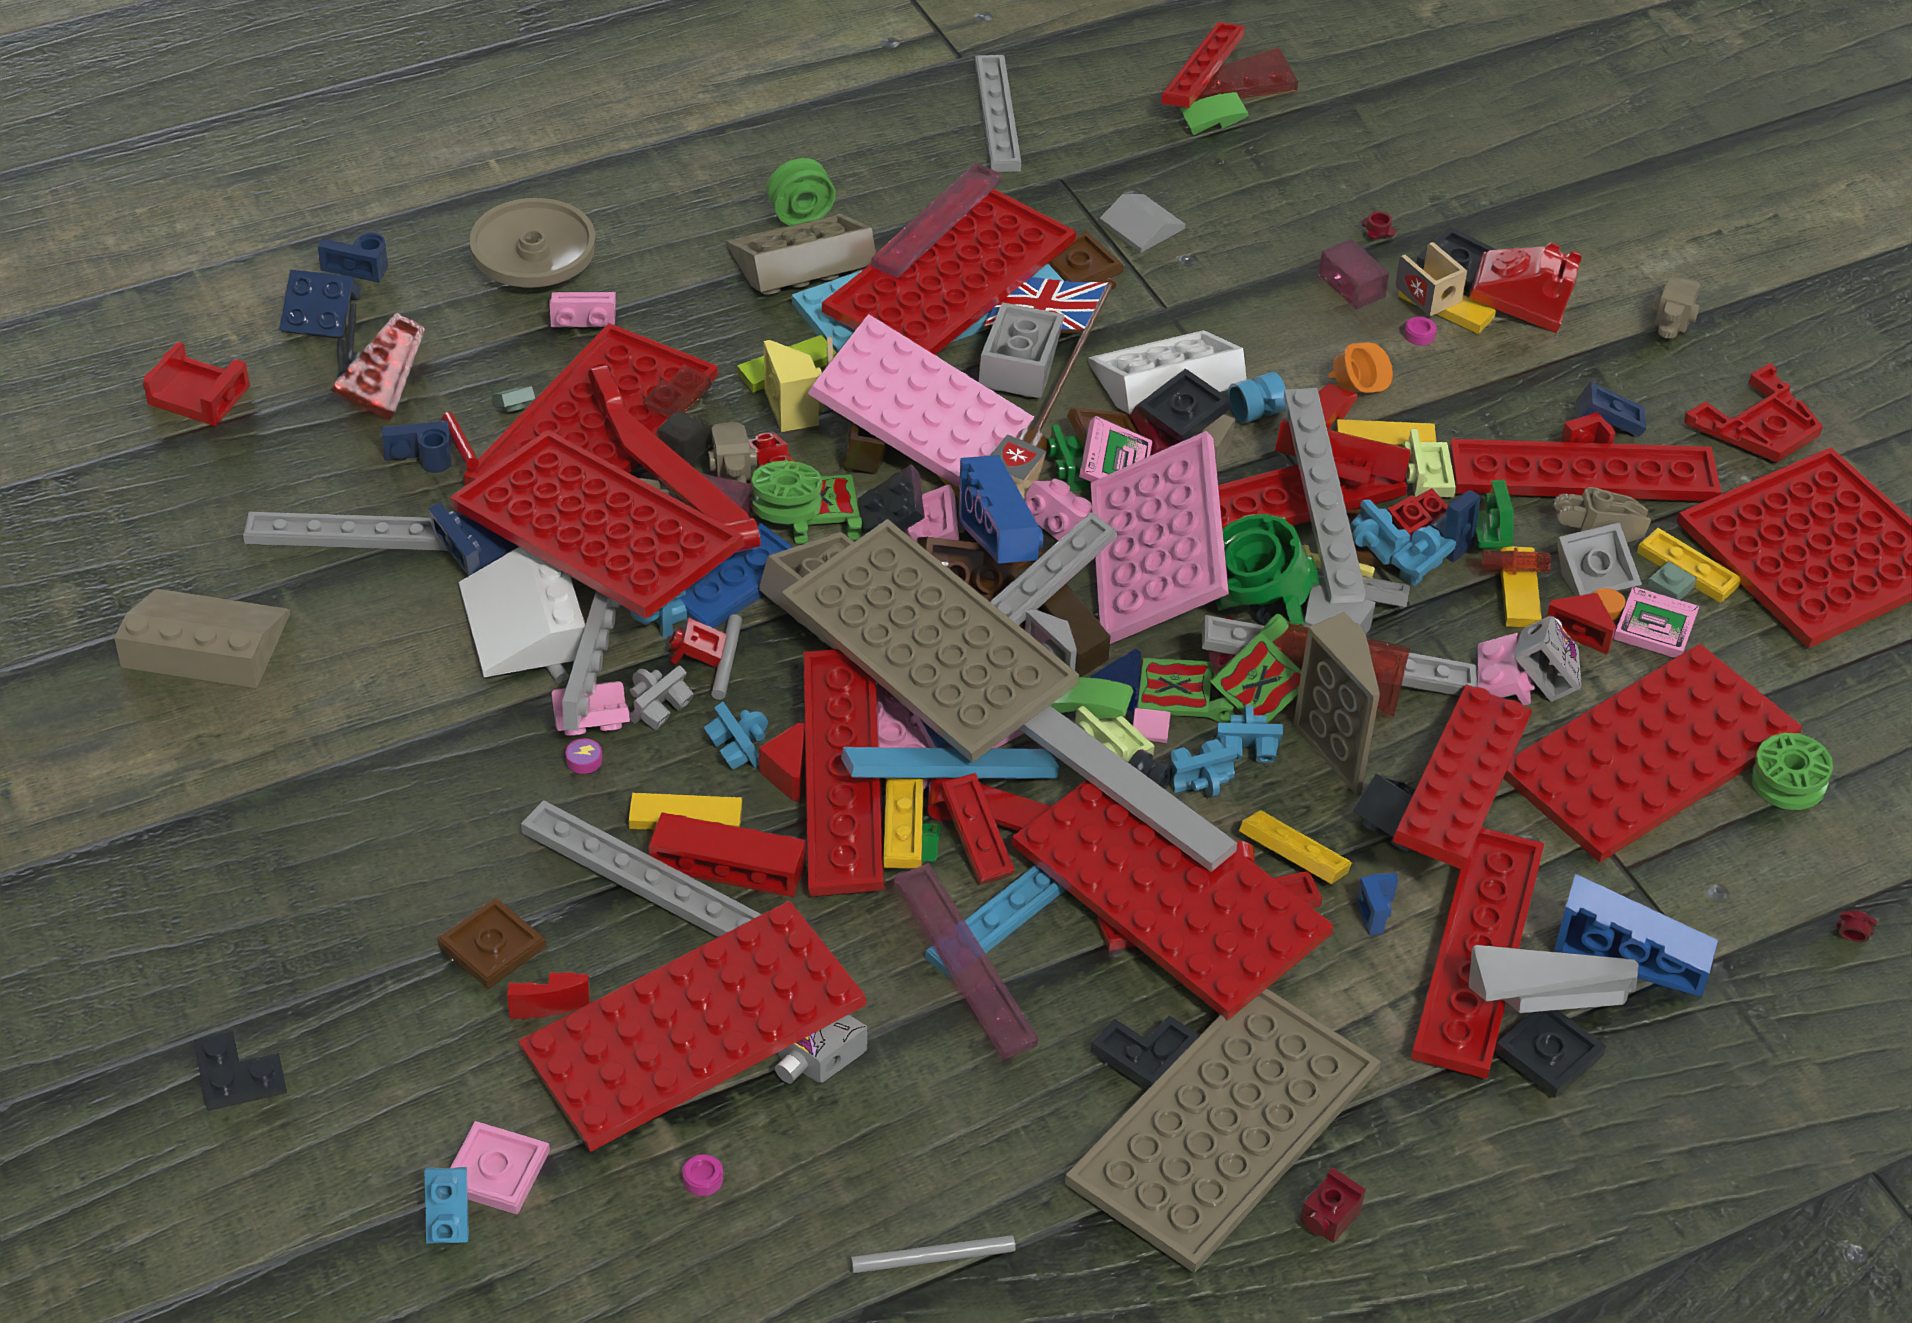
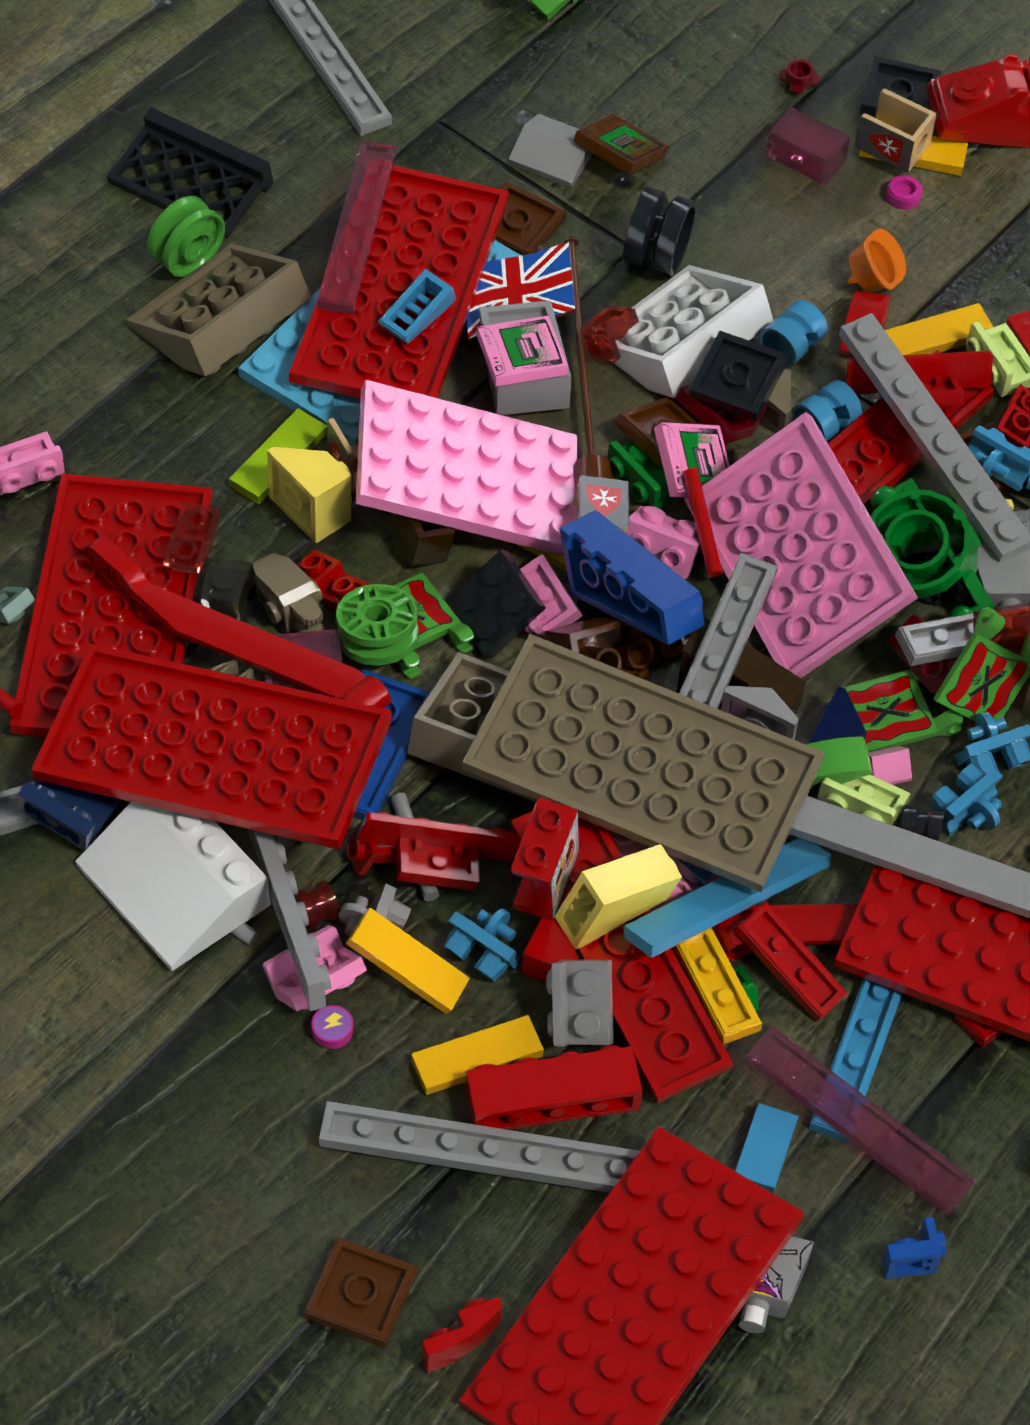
camera: 25 degrees left, 10 degrees up
none -> black fence [107,107,274,239]
none -> clear red wheel [294,880,340,930]
none -> yellow tile [346,908,470,1014]
none -> red bracket [357,812,520,891]
none -> dark azure slope [378,269,456,344]
none -> bright pink tile [477,315,568,387]
none -> red panel [511,798,579,921]
none -> light grey bracket [546,959,613,1047]
none -> light yellow slope [554,844,682,950]
none -> reddish brown tile [573,114,669,175]
none -> clear red bracket [581,305,639,362]
none -> black wheel [623,186,697,276]
none -> red bar [683,468,723,578]
none -> dark azure tile [735,1103,799,1194]
none -> dark azure wheel [792,380,863,442]
none -> blue bracket [882,1217,946,1279]

